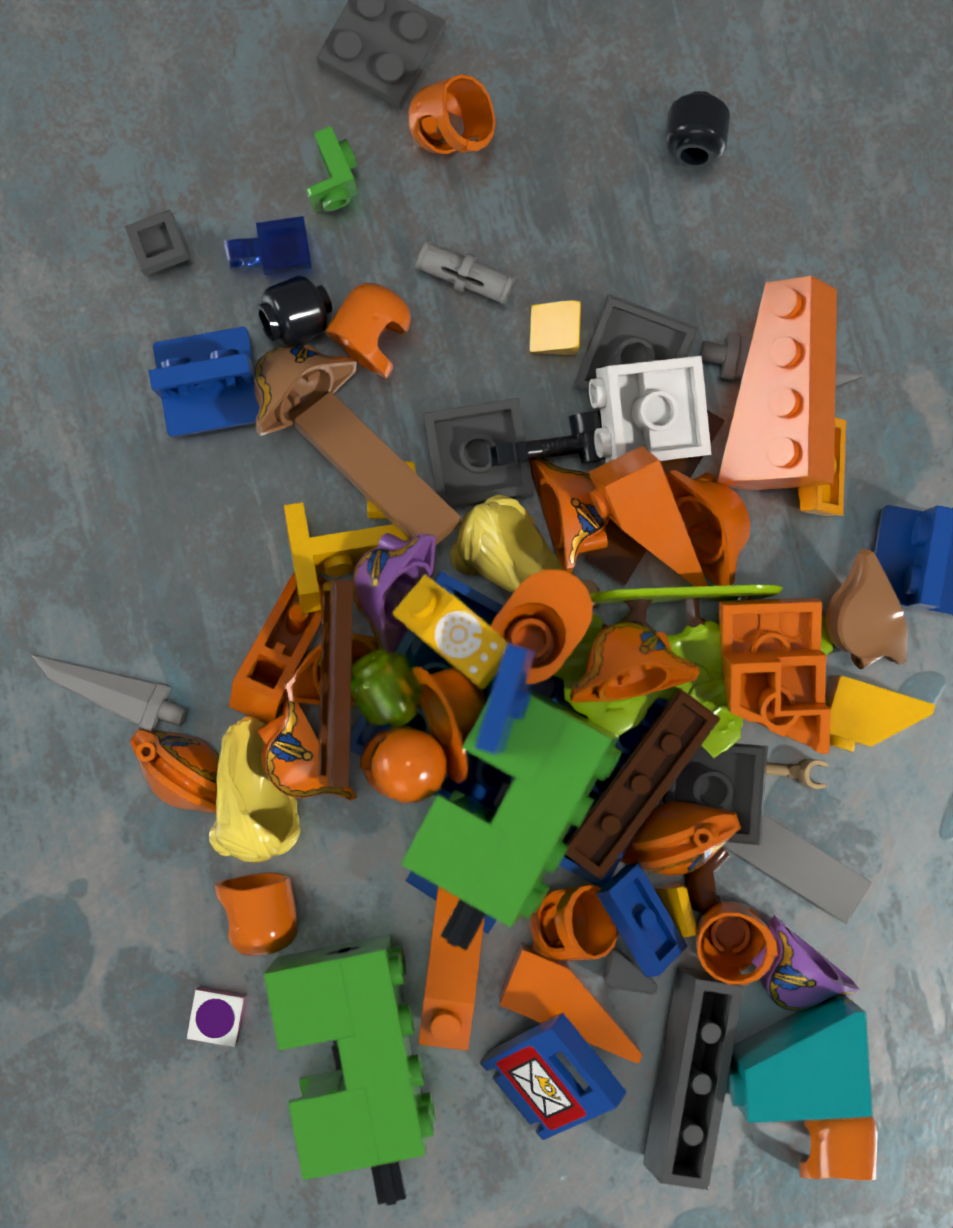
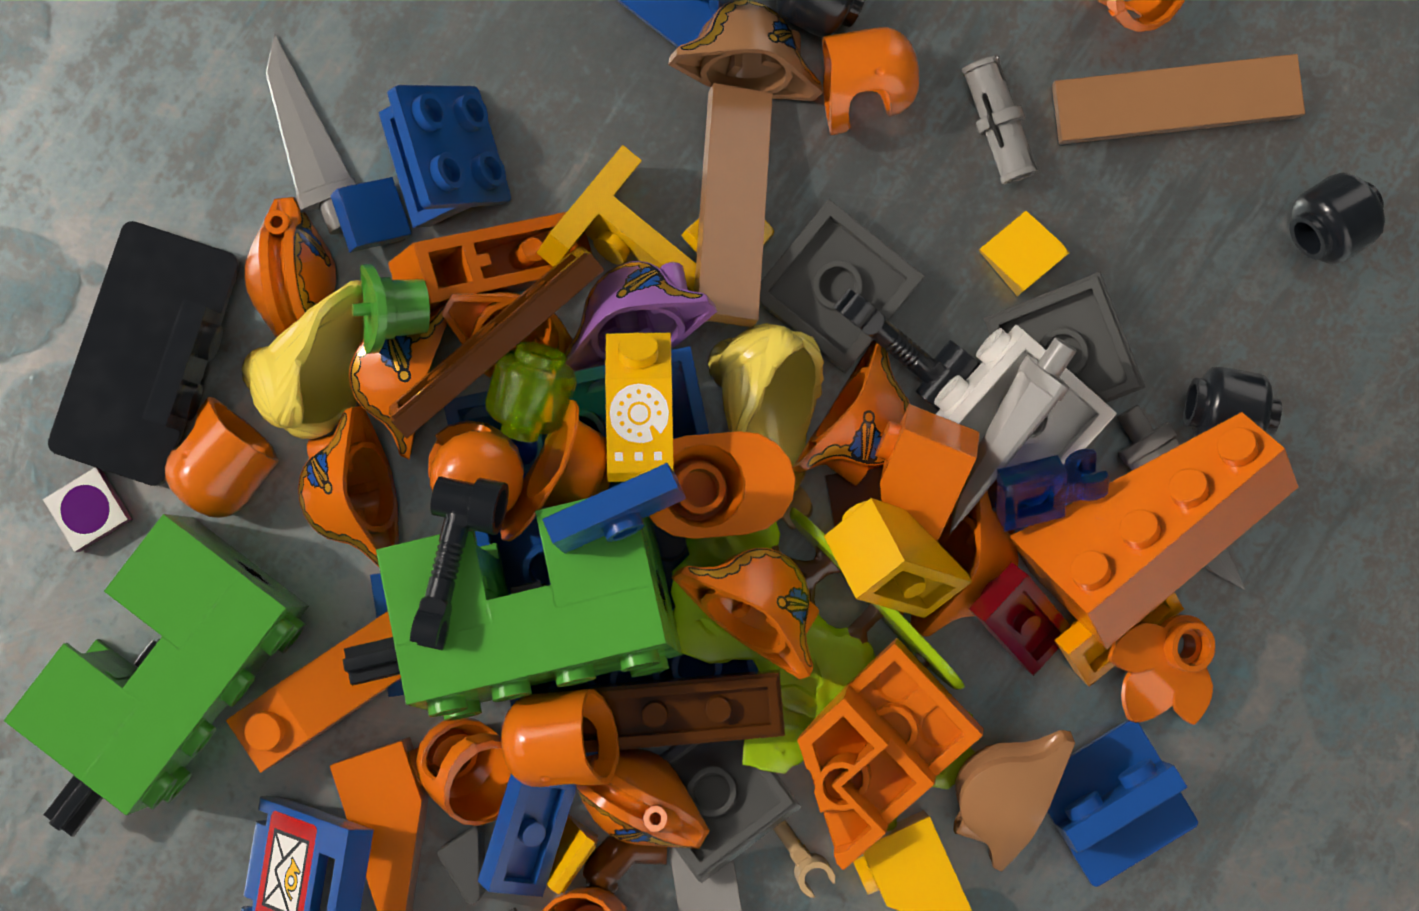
camera: 50 degrees right, 0 degrees up
none -> black bracket [48,221,240,486]
none -> orange hat [298,406,399,567]
none -> blue tile [330,177,412,253]
none -> bright green piece [352,264,430,354]
none -> blue bracket [378,85,511,228]
none -> black brick [410,476,509,650]
none -> orange helmet [501,689,619,787]
none -> yellow slope [824,498,972,618]
none -> light grey bar [950,337,1077,533]
none -> dark red plate [969,562,1071,676]
none -> clear blue plate [996,449,1109,532]
none -> medium nougat tile [1052,54,1305,145]
none -> orange plate [1108,614,1216,725]
none -> black head [1183,367,1282,437]

